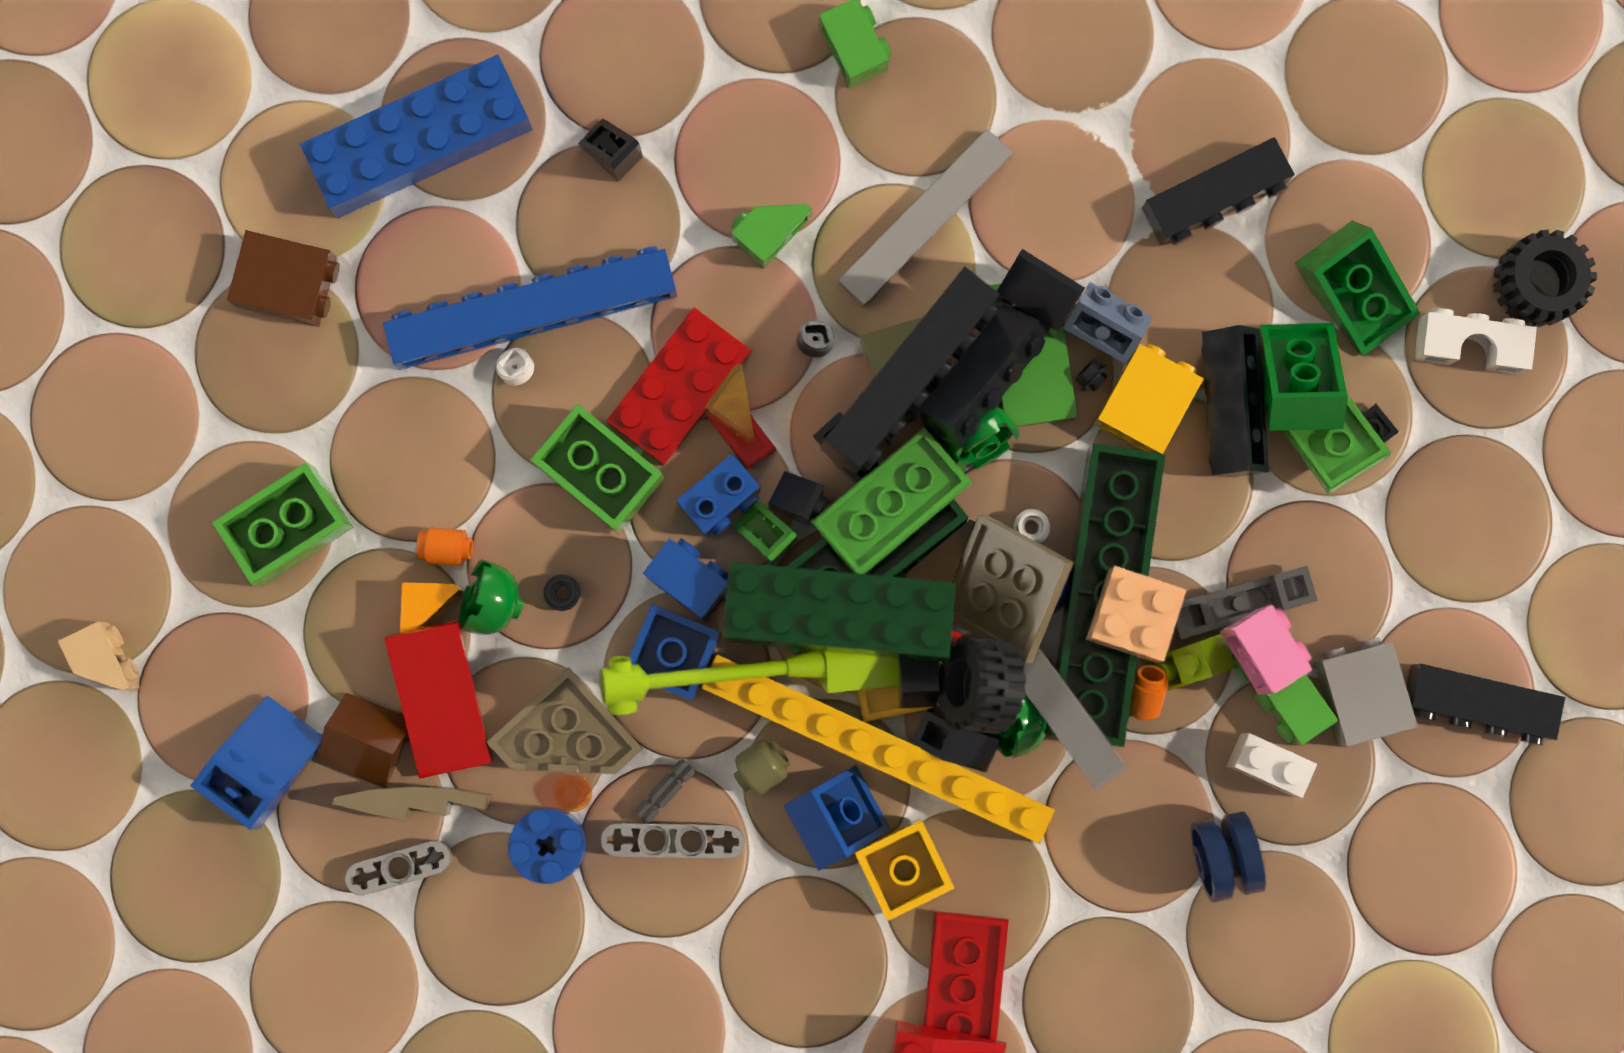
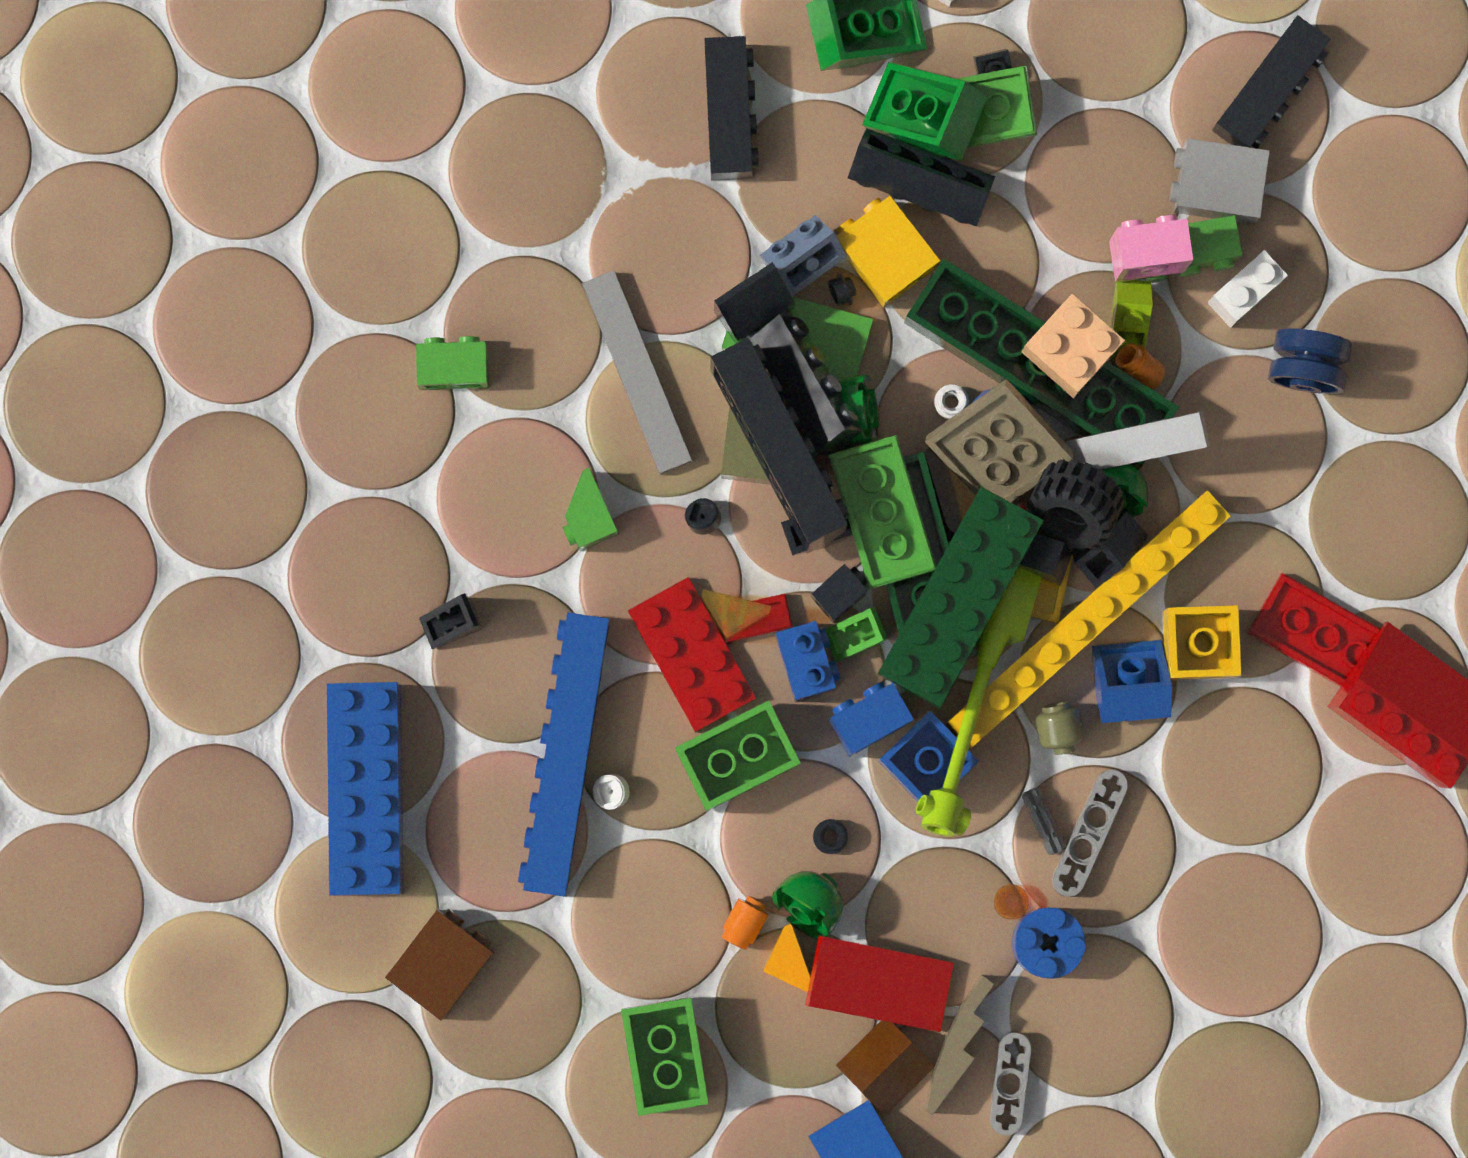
camera: 65 degrees left, 0 degrees up
dark tan plate [486,667,643,774] -> none
dark grey slope [1175,566,1318,640] -> none

